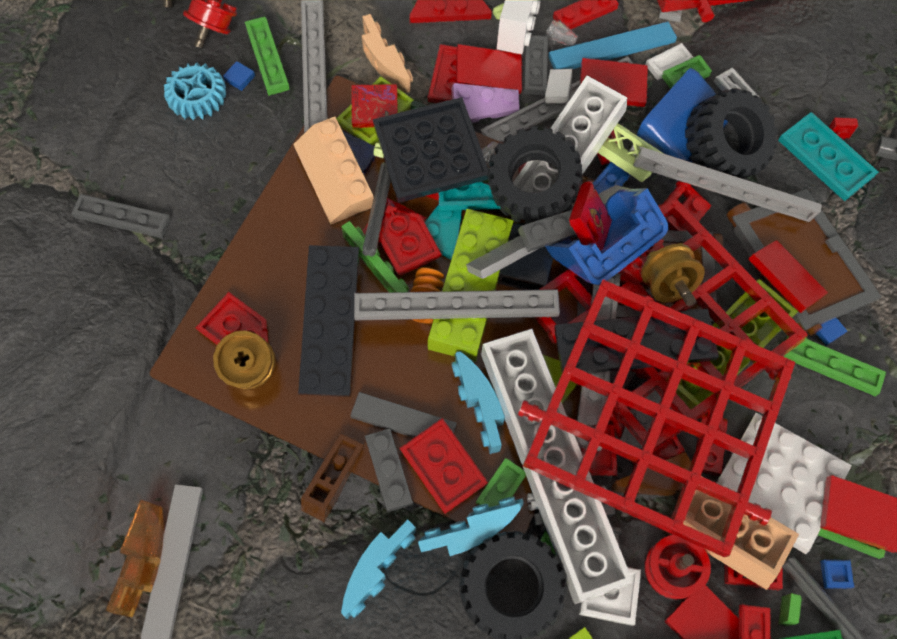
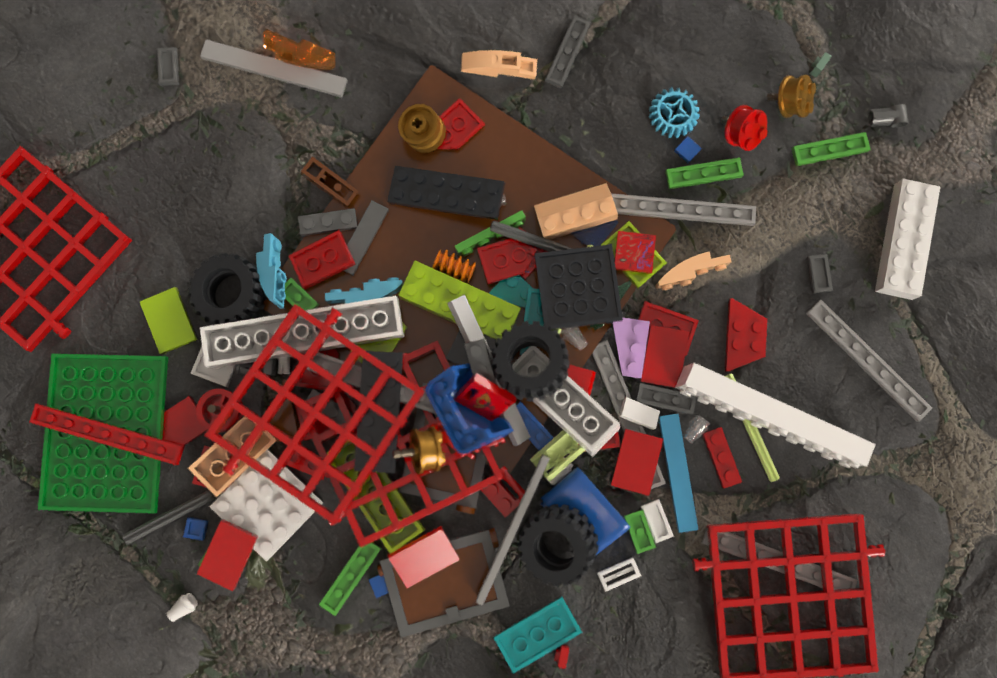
camera: 100 degrees right, 15 degrees up
medium azure slope [341,520,416,619] -> none
light grey tile [354,290,560,320] -> none
bright green tile [779,593,802,626] -> none
none -> light nougat slope [461,50,537,79]

